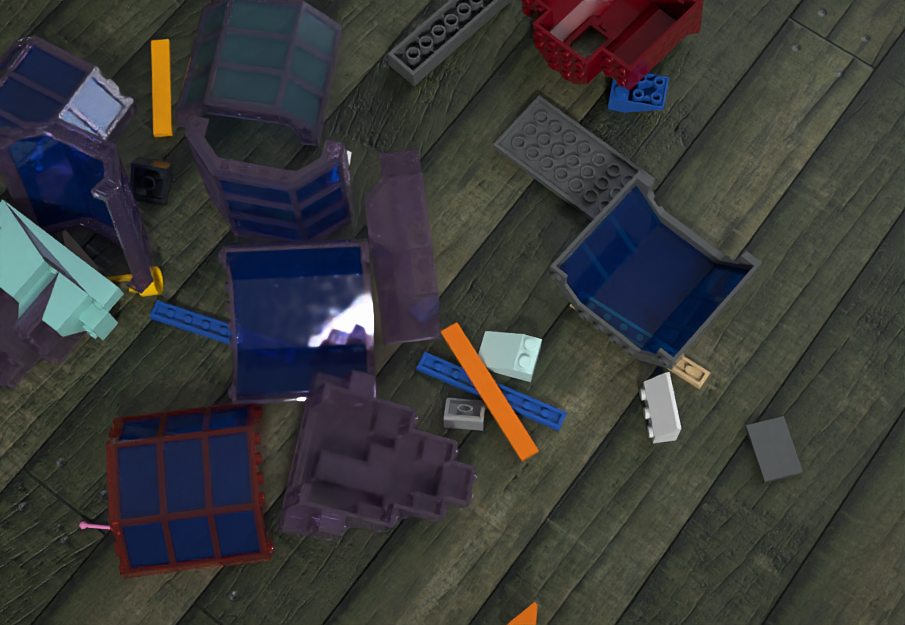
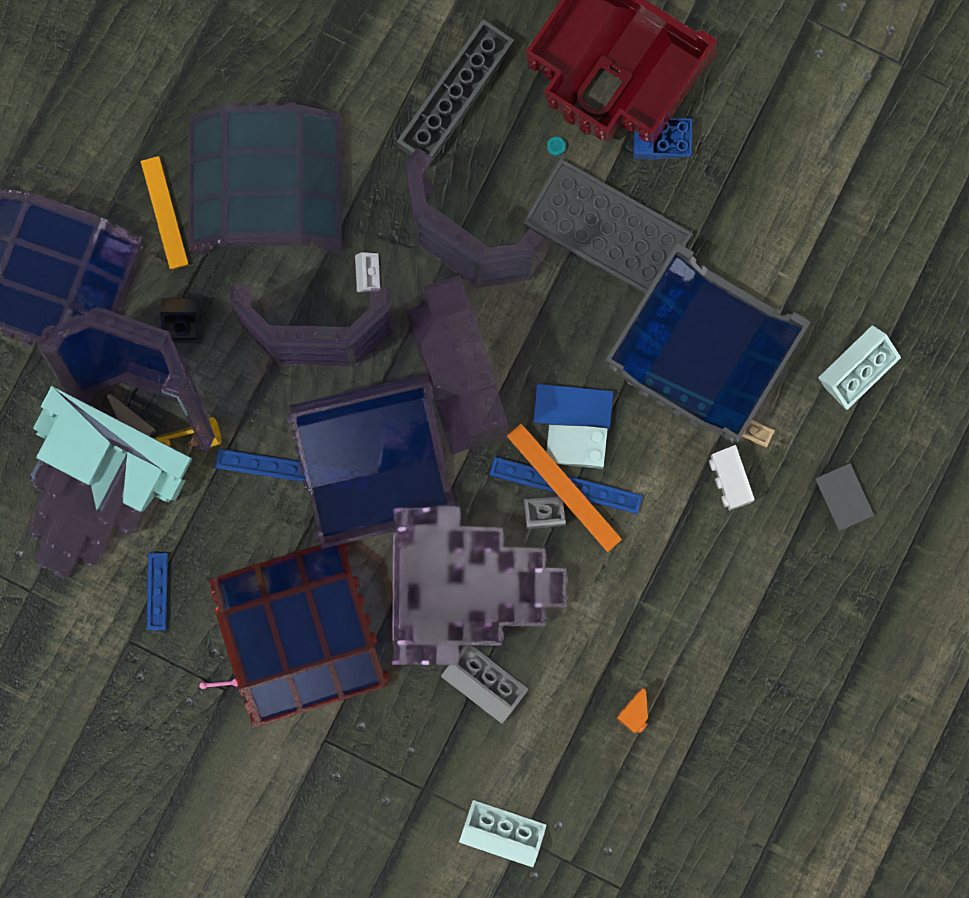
camera: 15 degrees left, 15 degrees up
none -> blue tile [147,553,168,630]
none -> clear purple window [406,147,546,288]
none -> light grey slope [441,642,529,724]
none -> blue tile [533,384,613,430]
none -> teal tile [547,136,566,156]
none -> light aqua slope [818,325,901,410]

